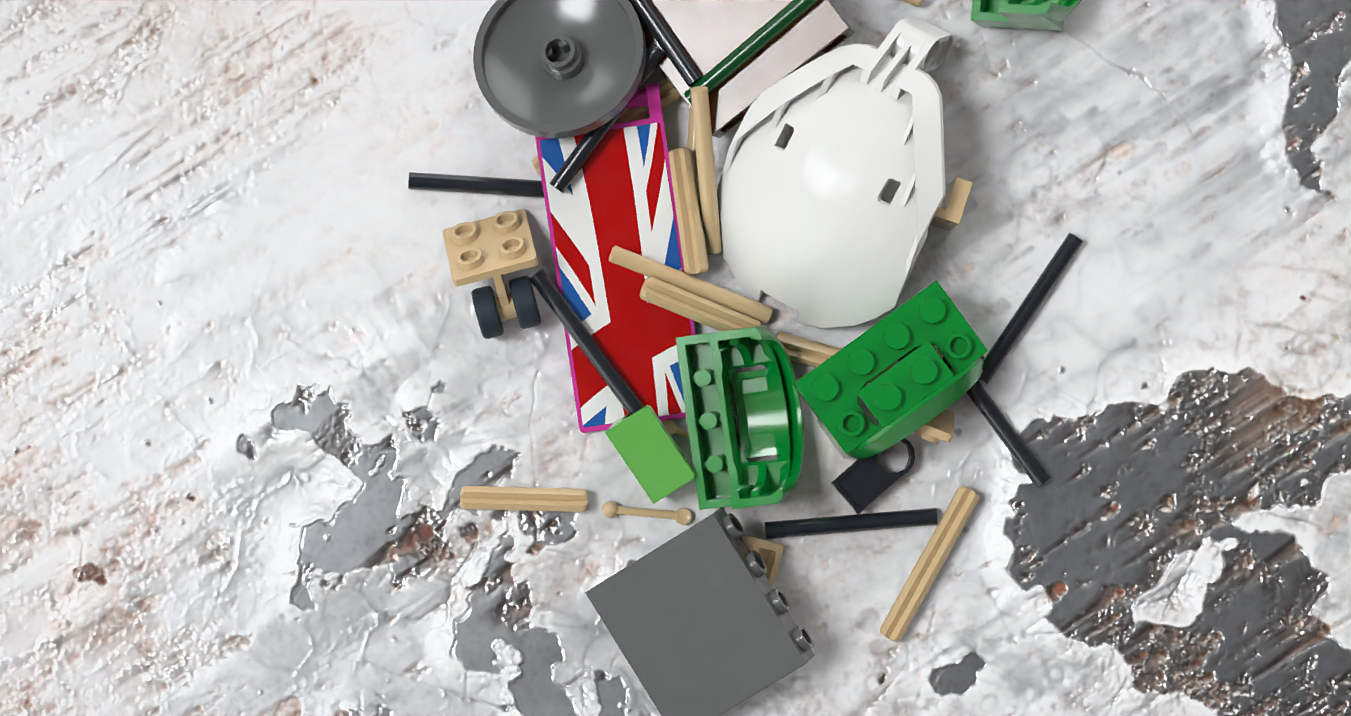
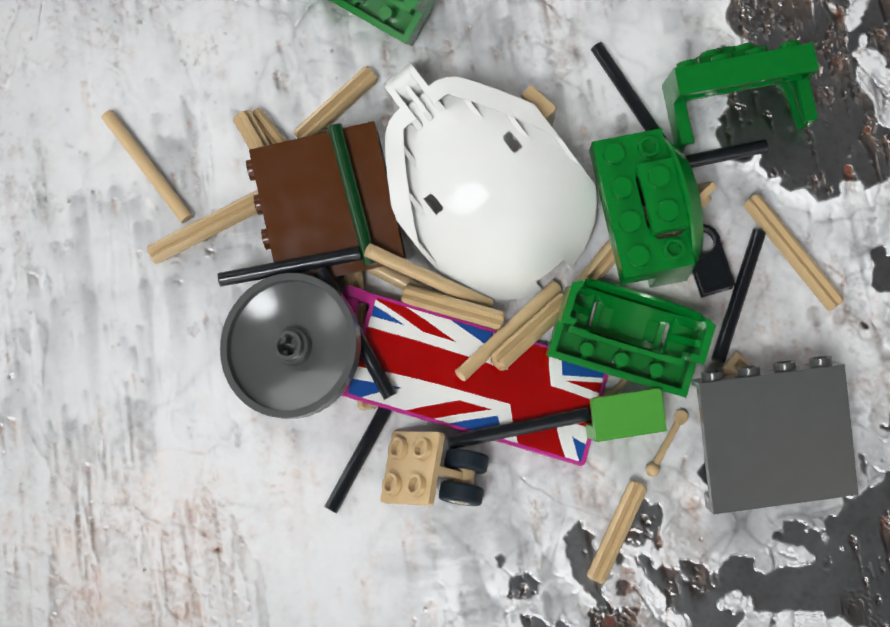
camera: 65 degrees left, 10 degrees down
none -> green piece [662,40,819,152]

